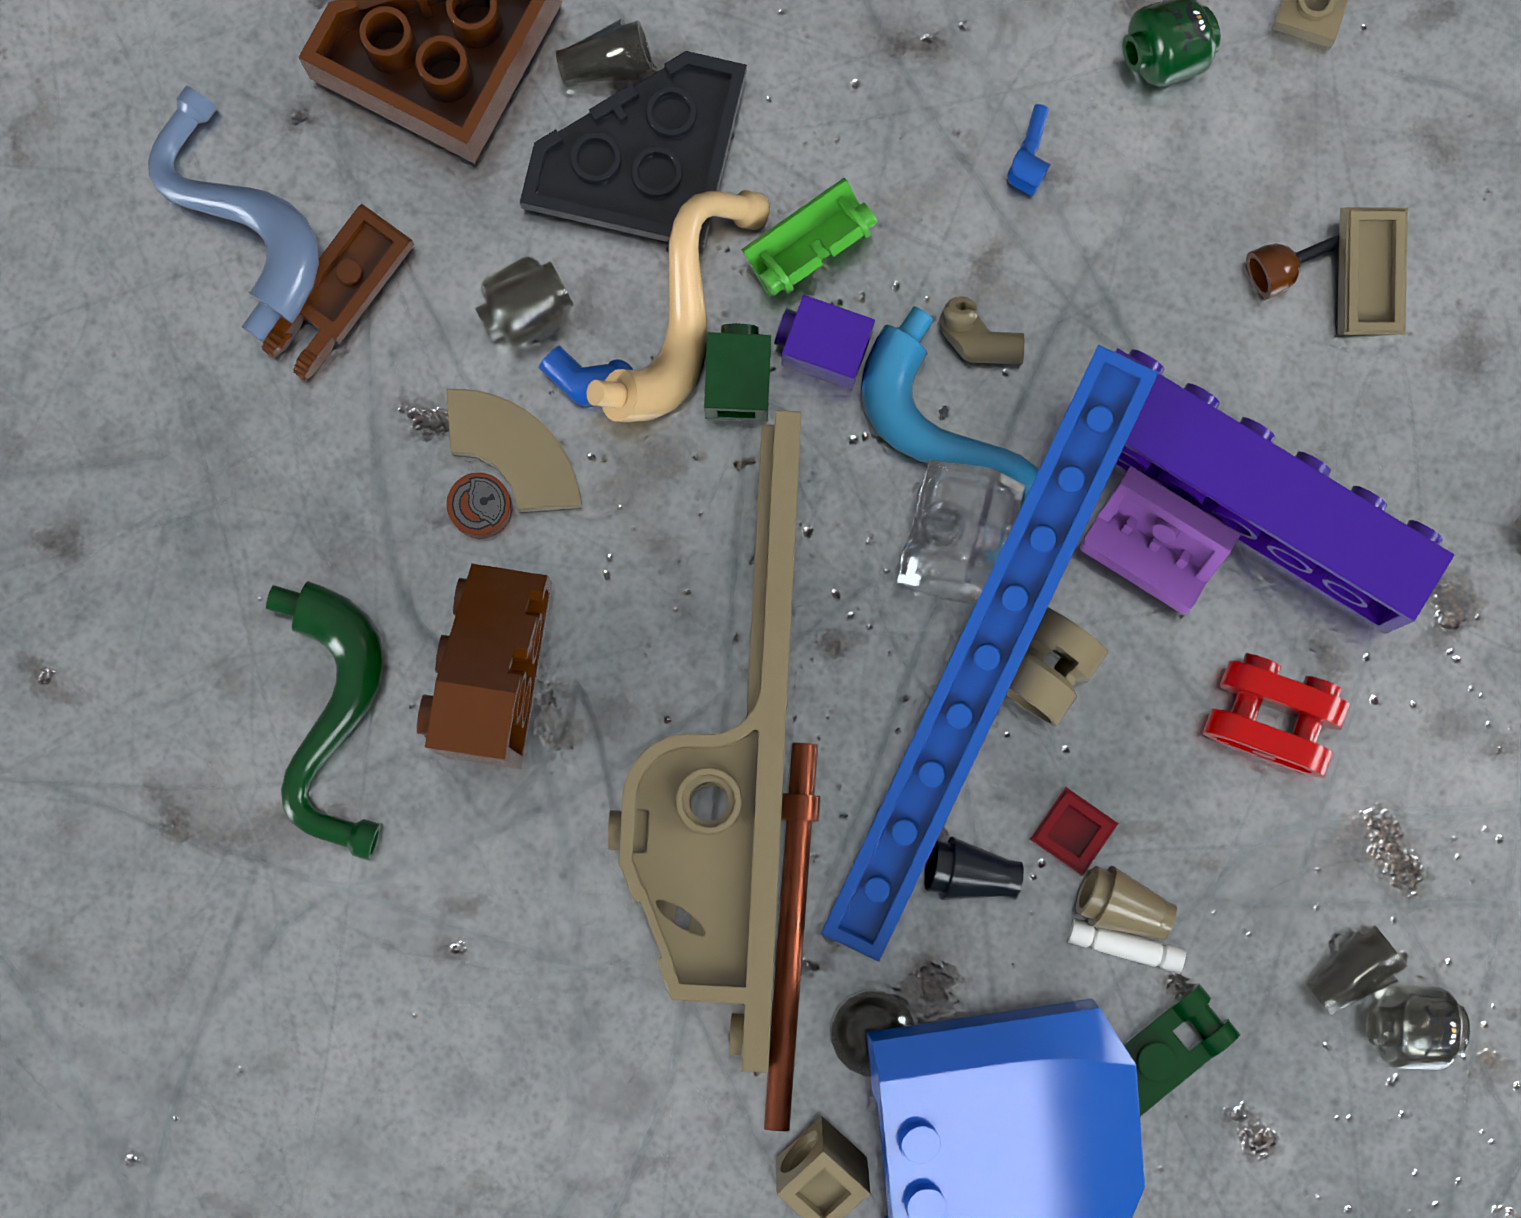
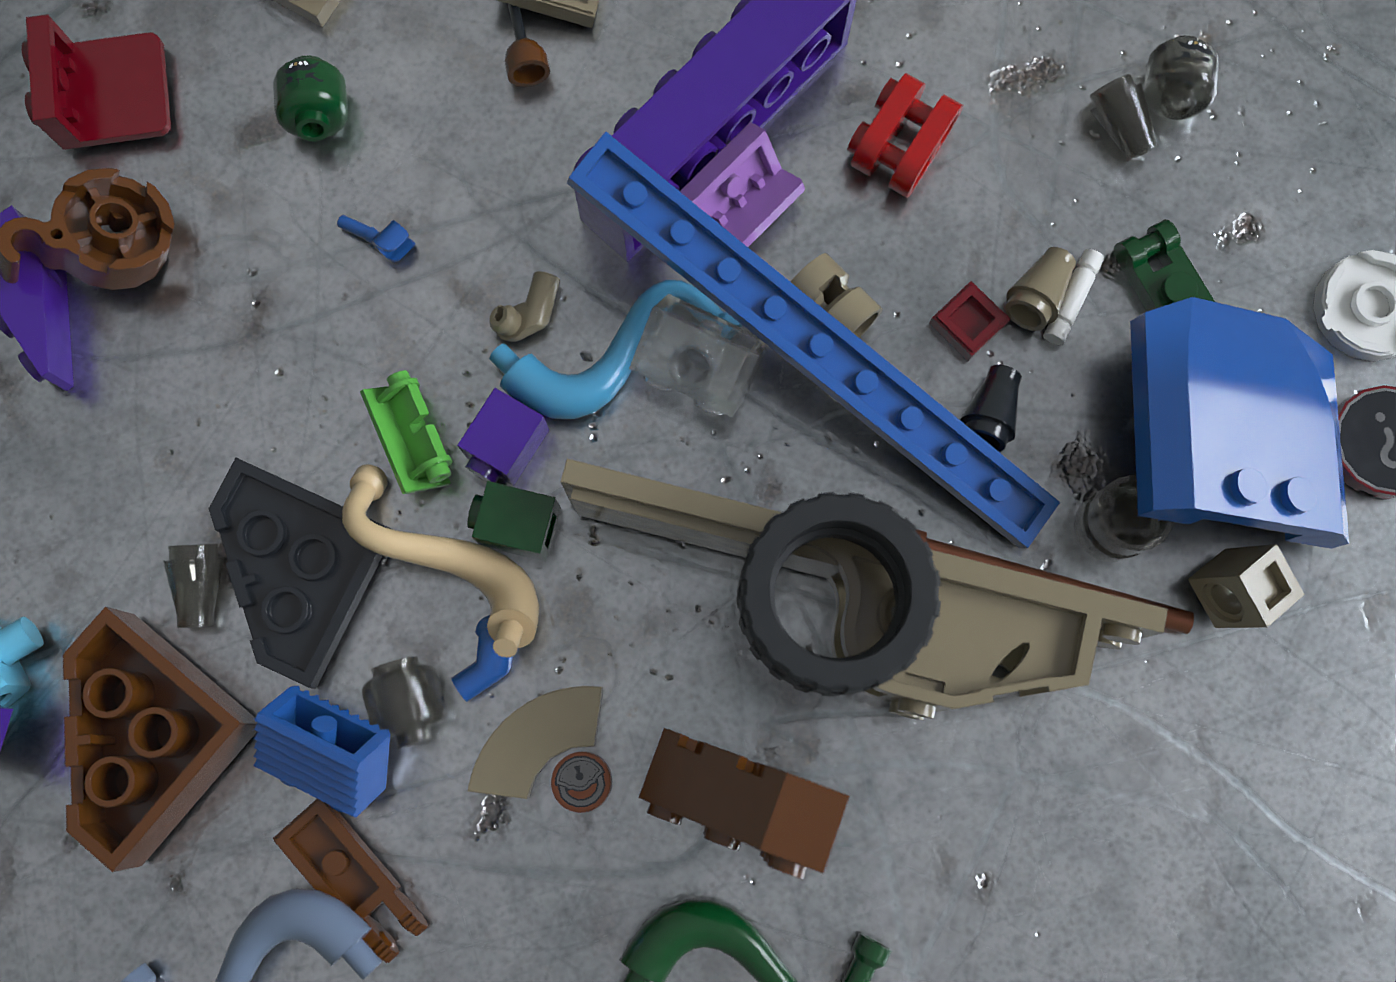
camera: 80 degrees left, 5 degrees down
none -> blue brick [253,686,390,817]
none -> black tyre [737,492,941,697]

